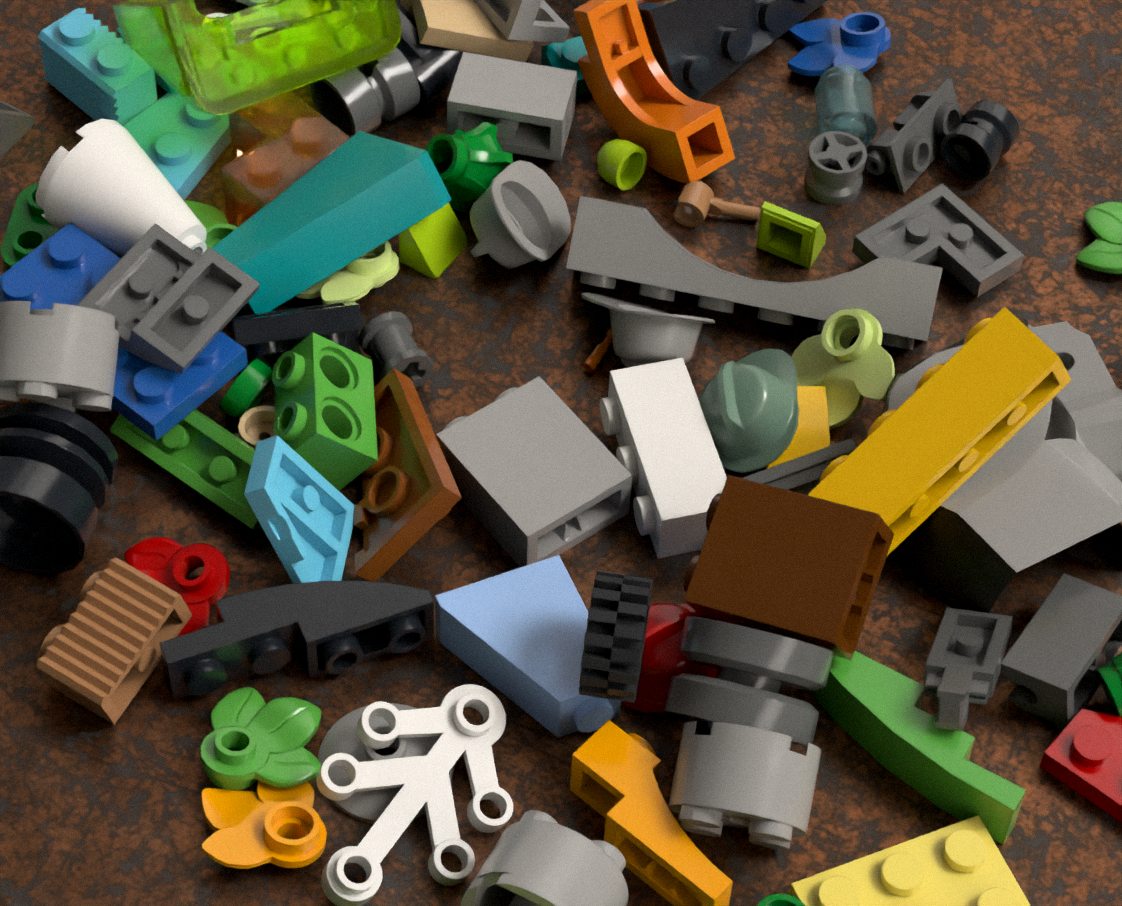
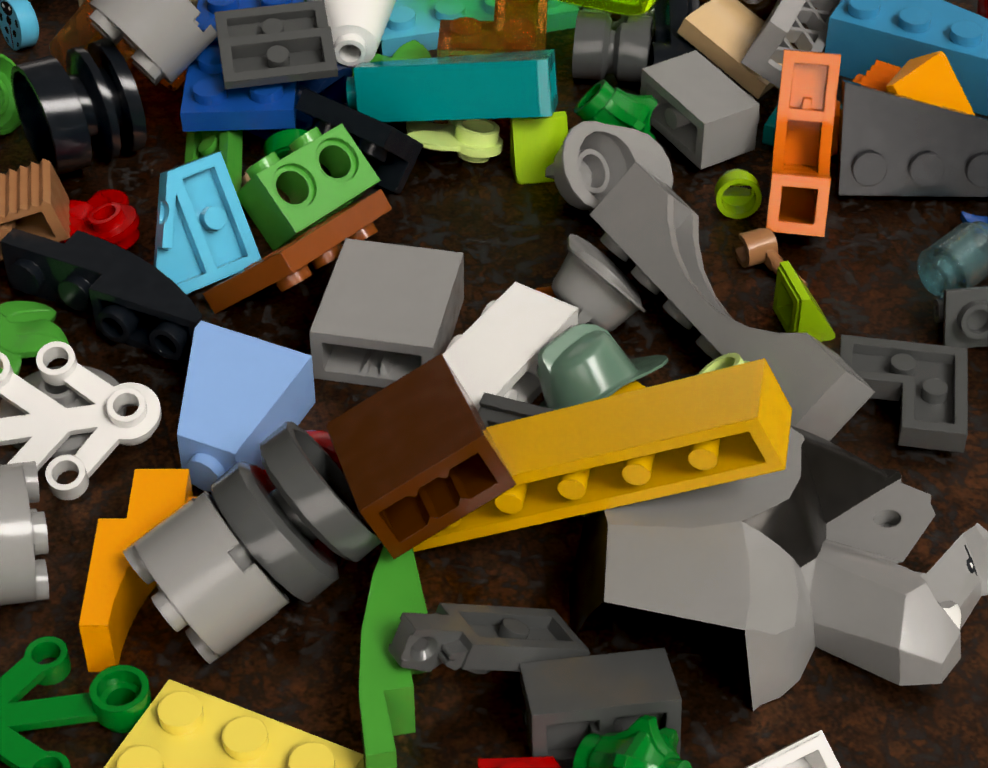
camera: 50 degrees right, 10 degrees down
dark grey bush [358,311,434,389] -> none
black tyre [579,570,653,703] -> none
dark grey wheel [804,131,867,206] -> none

